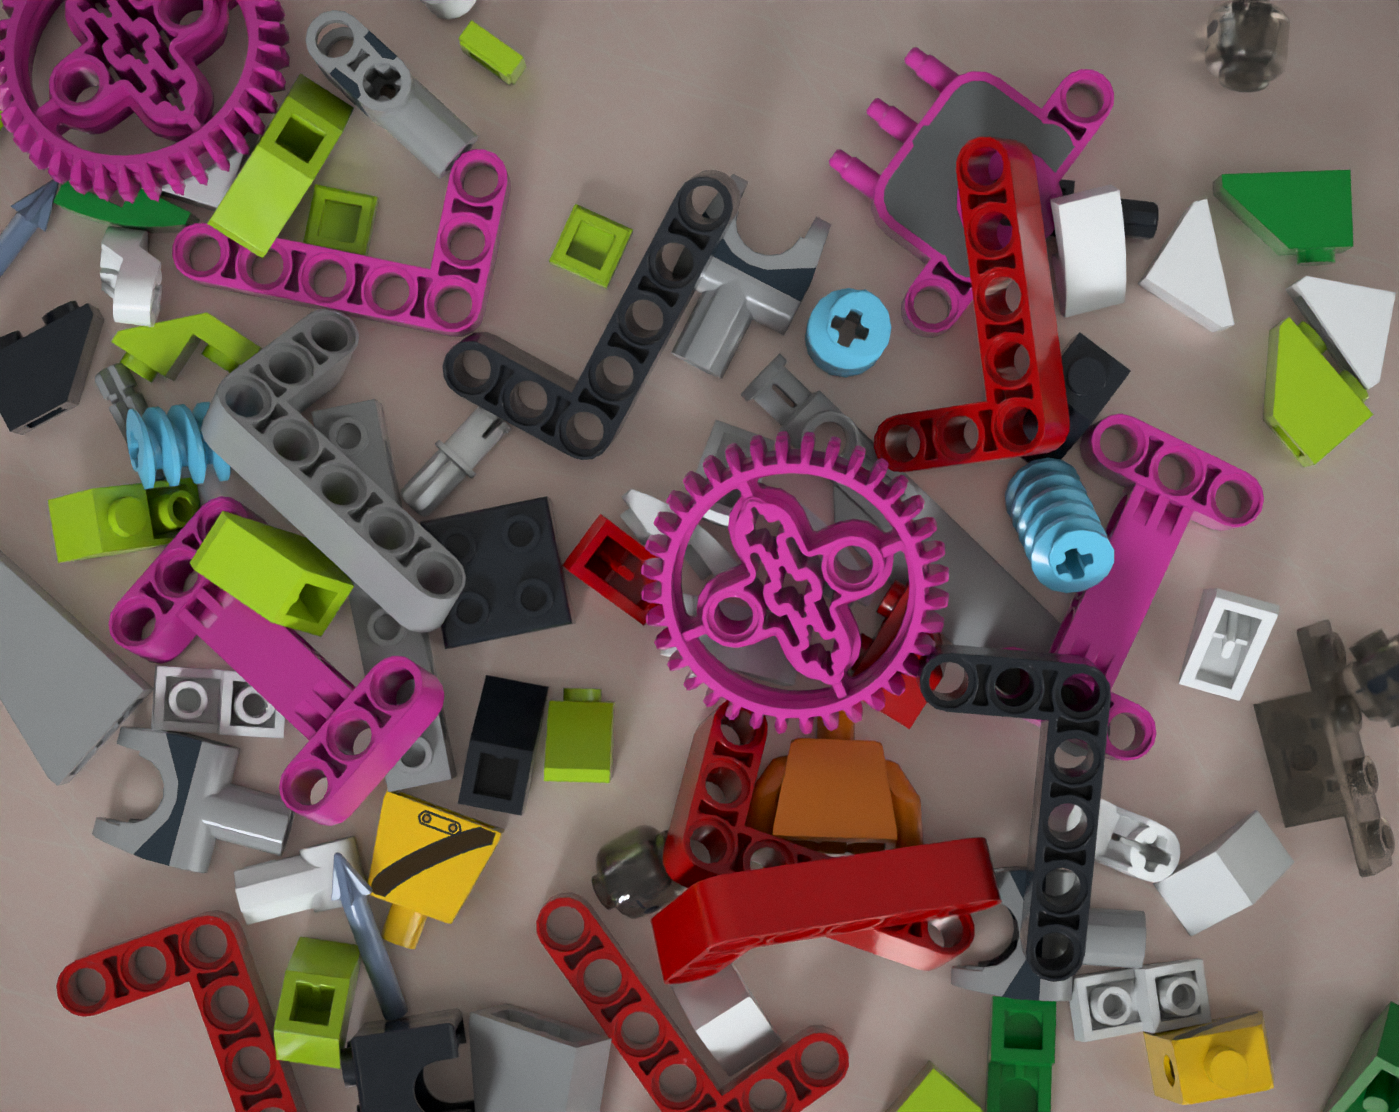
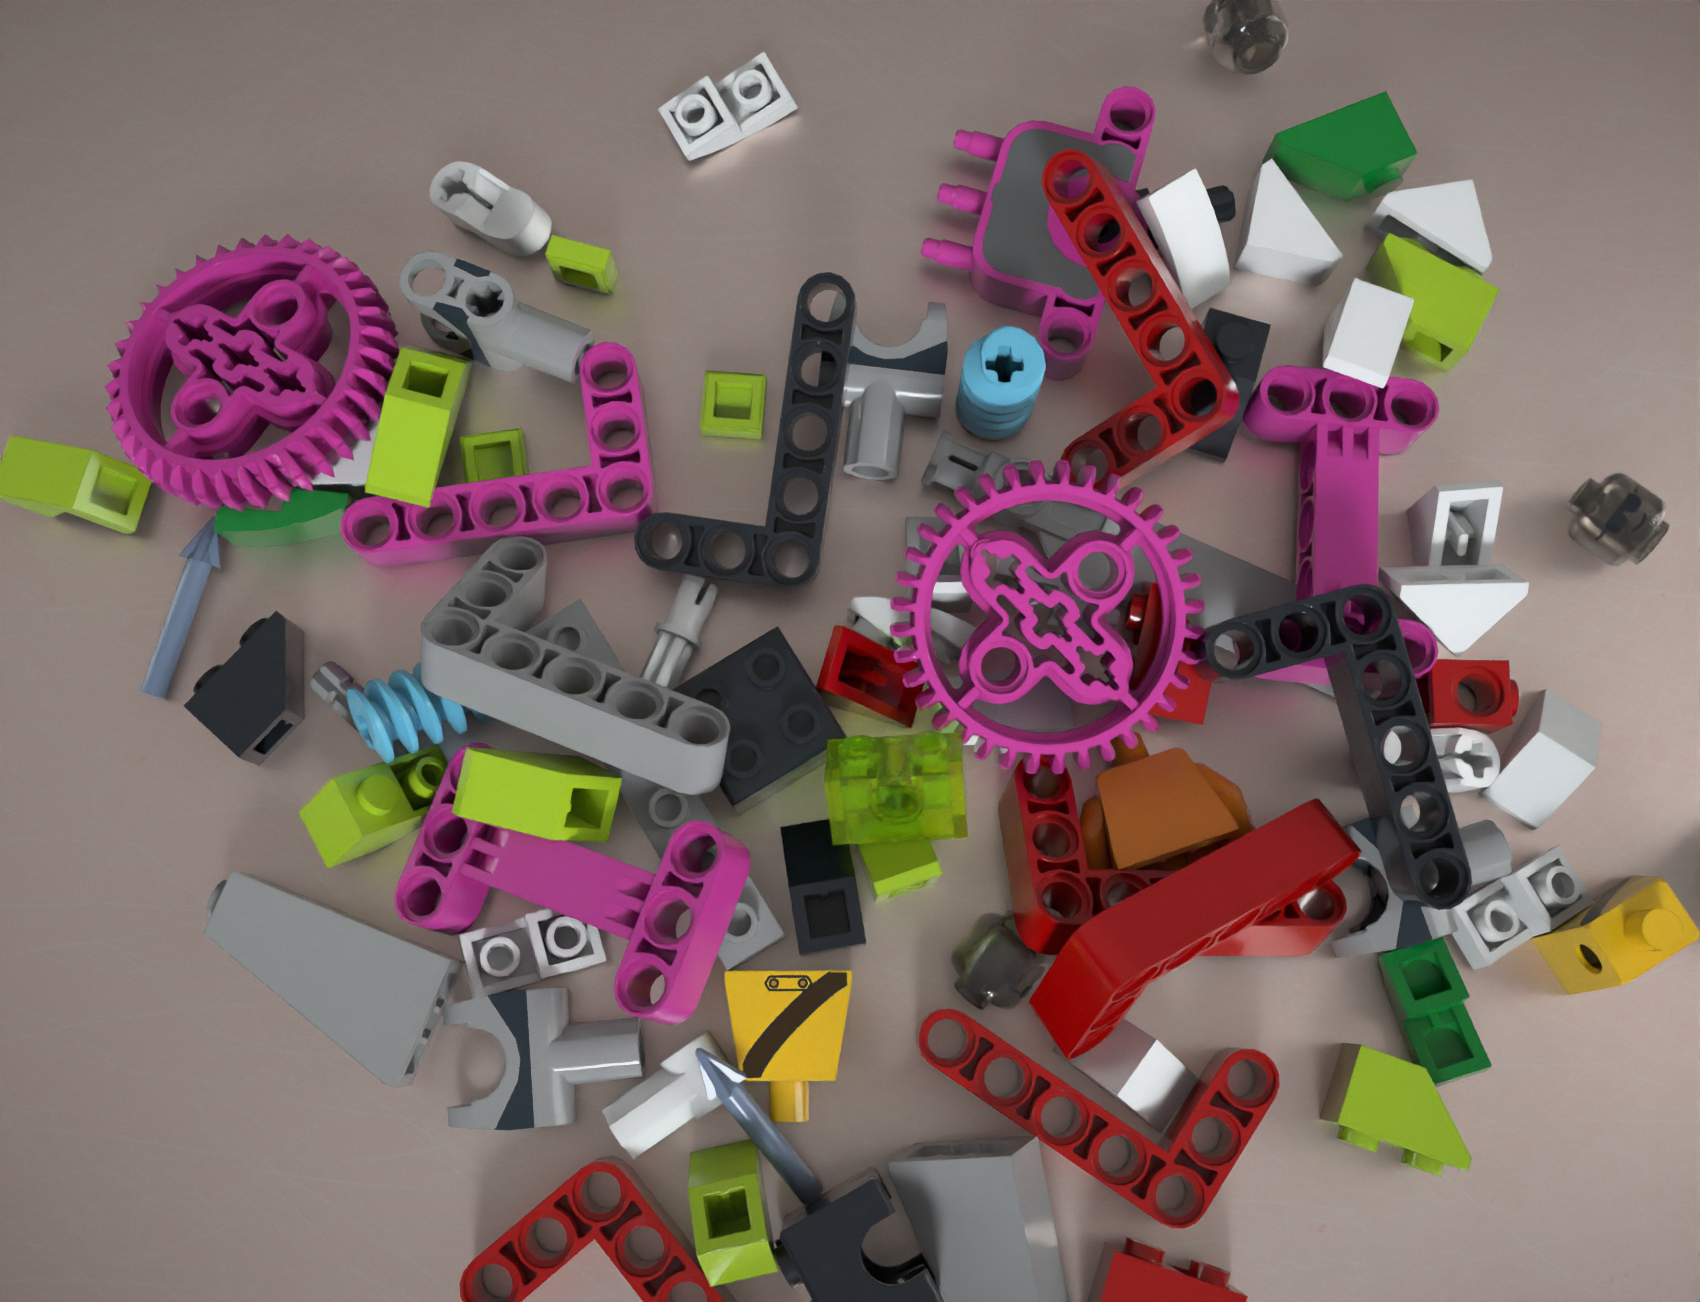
camera: 20 degrees left, 10 degrees down
white piece [100,226,162,327] -> none
lime slope [111,312,263,383] -> none
medium azure piece [1004,458,1114,593] -> none
clear smoke bracket [1253,619,1395,878] -> none
none -> clear neon green brick [824,731,968,845]
none -> white slope [1323,278,1415,388]
none -> white slope [1378,564,1529,658]
none -> red brick [1415,659,1519,734]

